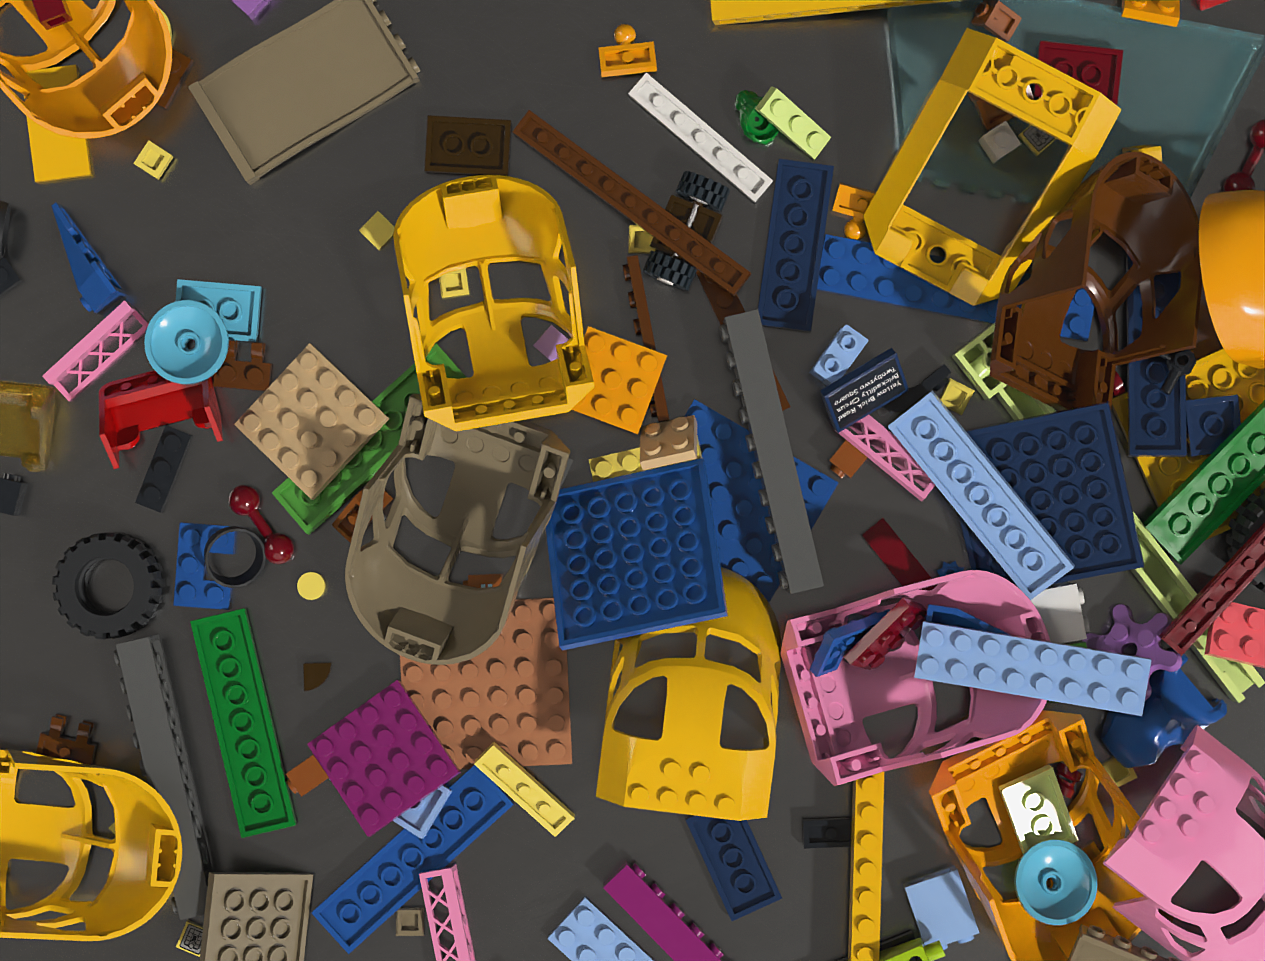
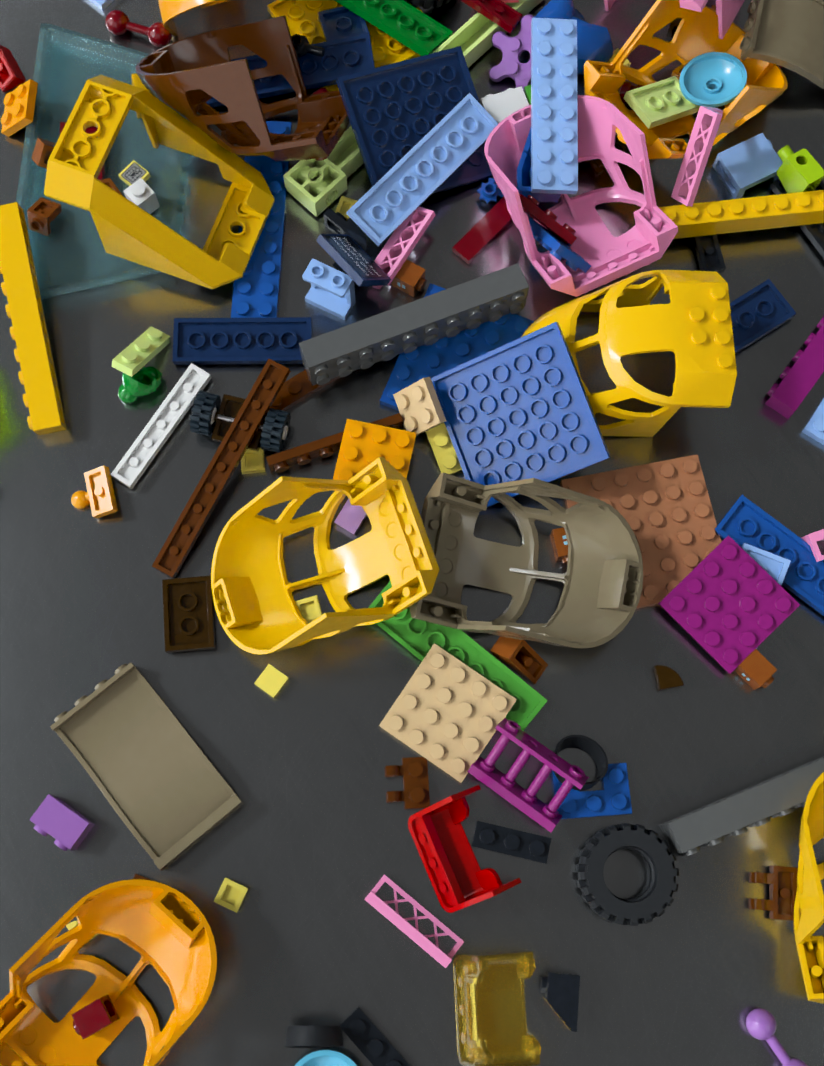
camera: 100 degrees left, 15 degrees down
yellow tile [24,64,92,183] -> none
blue wedge [51,202,127,314] -> none
medium azure dish [144,300,229,385] -> none
medium azure plate [175,279,262,342] -> none
green plate [190,608,297,838] -> none
dark red piece [228,485,294,564] -> none
light yellow tile [297,572,326,600] -> none
light yellow plate [474,742,575,837] -> none
light orange plate [832,182,875,240] -> none
none -> dark orange brick [31,137,56,169]
none -> magenta fence [467,718,589,832]
none -> bright pink fence [671,106,723,207]

